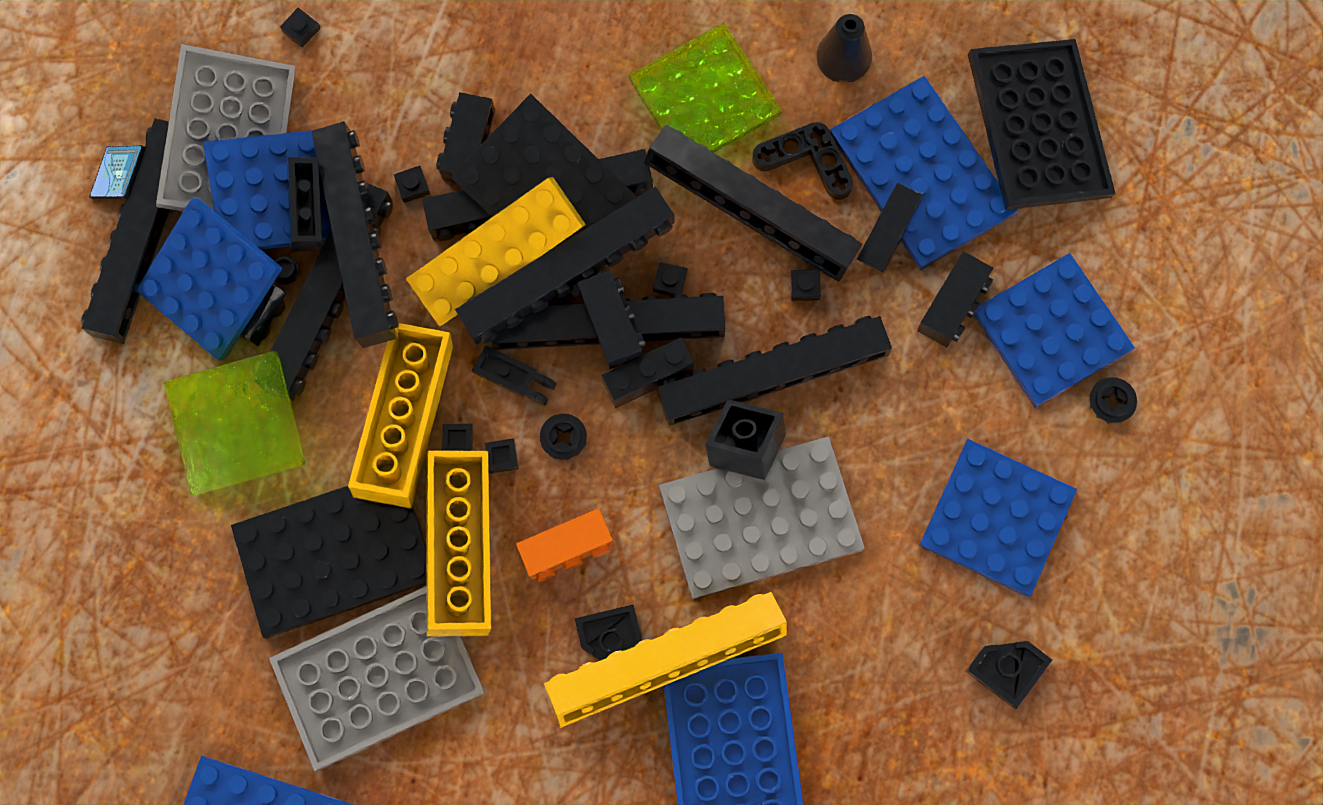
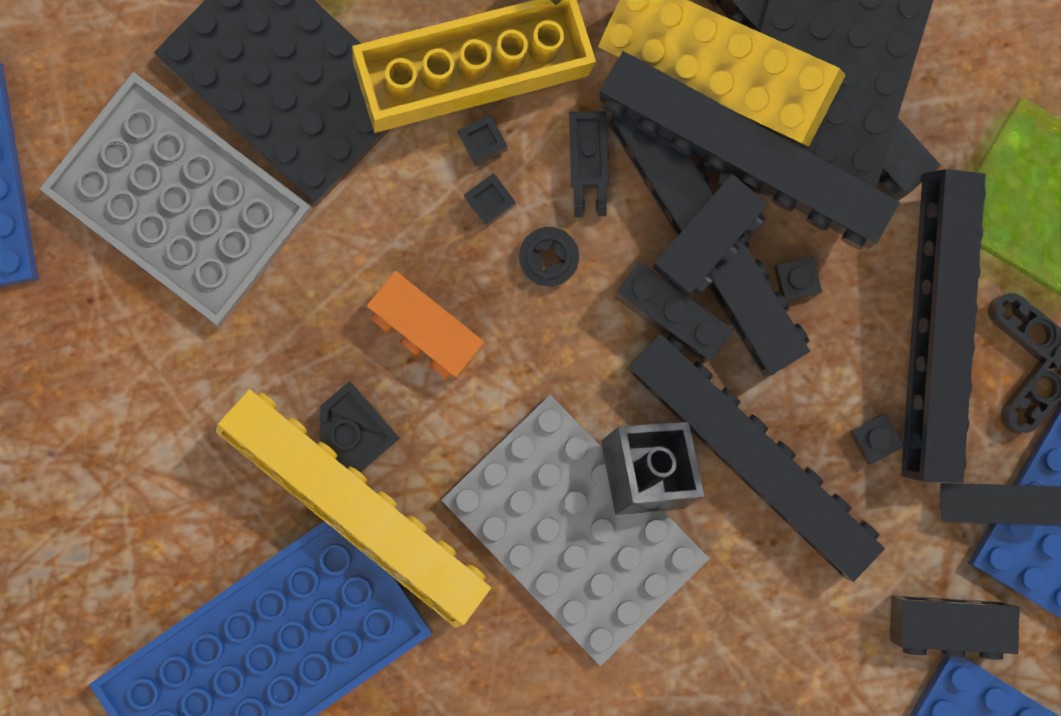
camera: 55 degrees right, 10 degrees up
yellow brick [426,451,491,637] -> none

